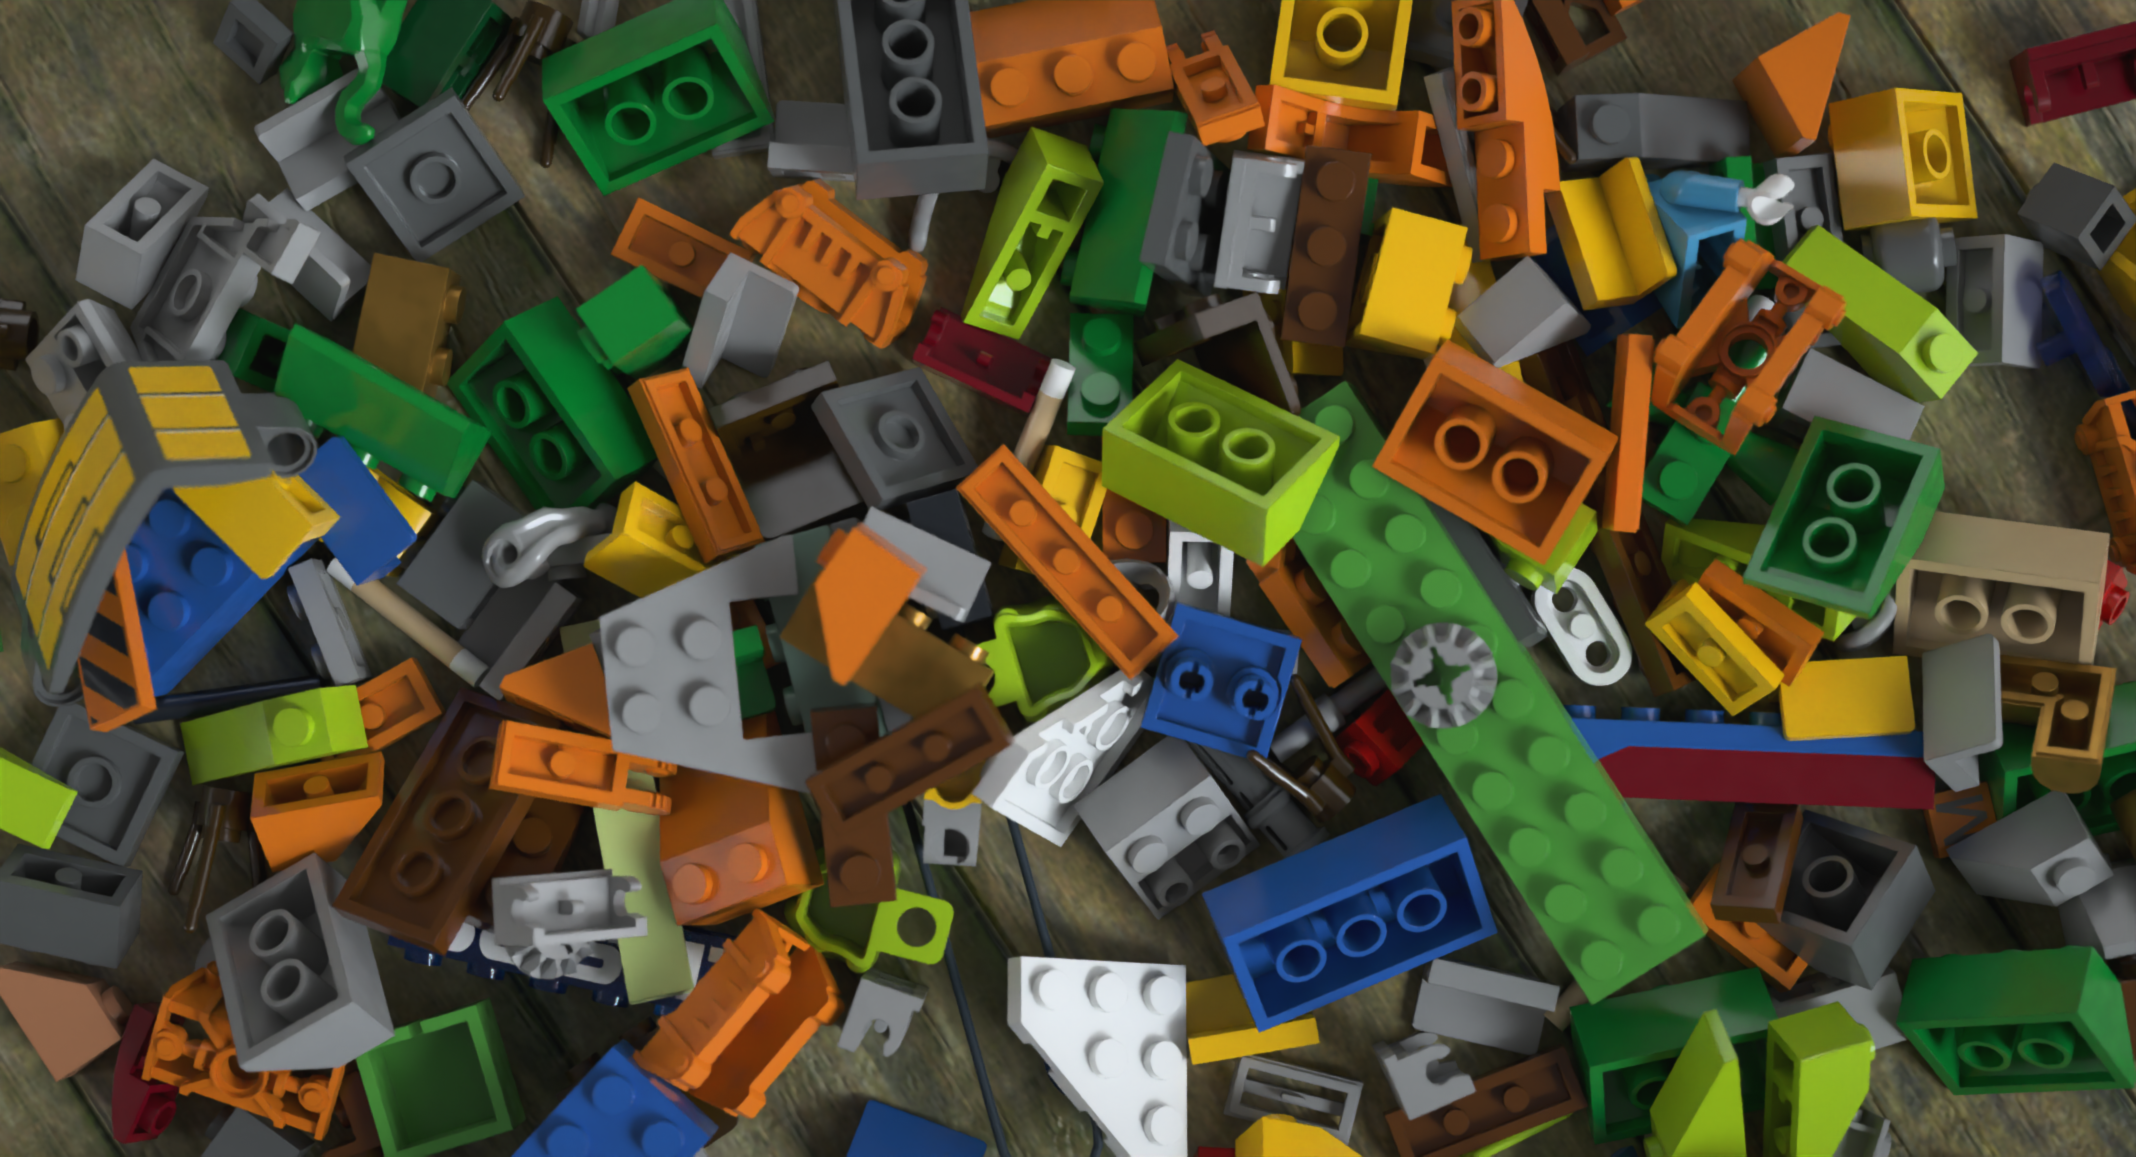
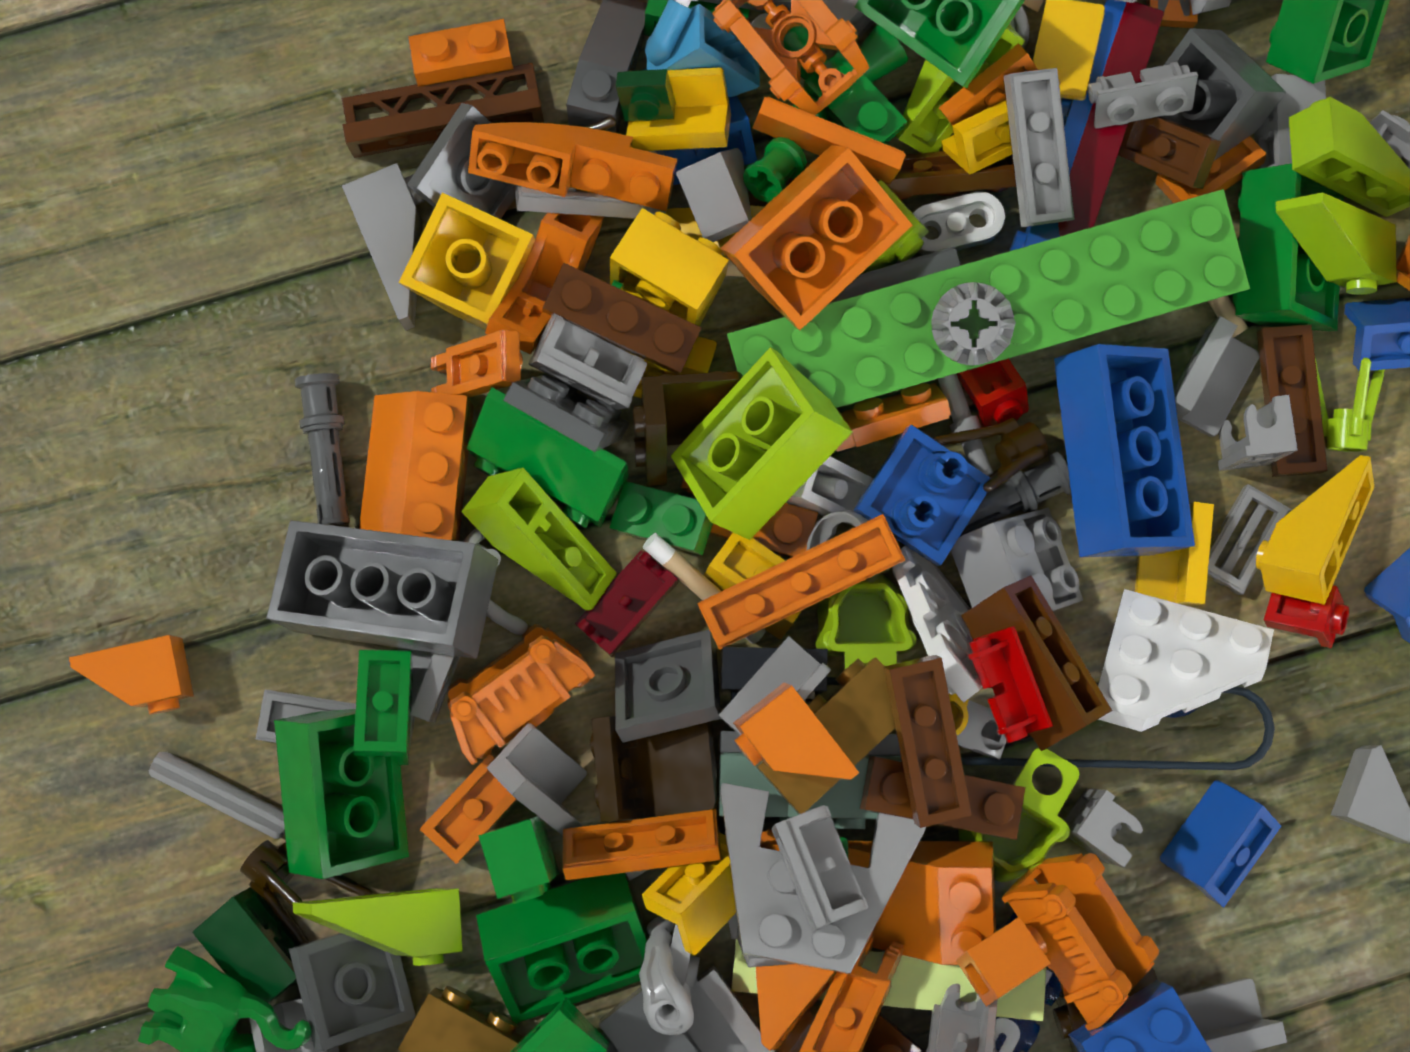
camera: 85 degrees left, 5 degrees down
none -> lime slope [293,888,462,966]
none -> green panel [353,650,413,765]
none -> dark green plate [616,69,676,121]
none -> green bush [743,137,807,203]
none -> light grey hinge [771,805,869,931]
none -> orange brick [956,917,1051,1007]
none -> reddish brown brick [961,575,1113,751]
none -> red hinge [968,626,1053,743]
none -> light grey tile [1004,68,1074,227]
none -> light grey hinge [1088,62,1198,129]

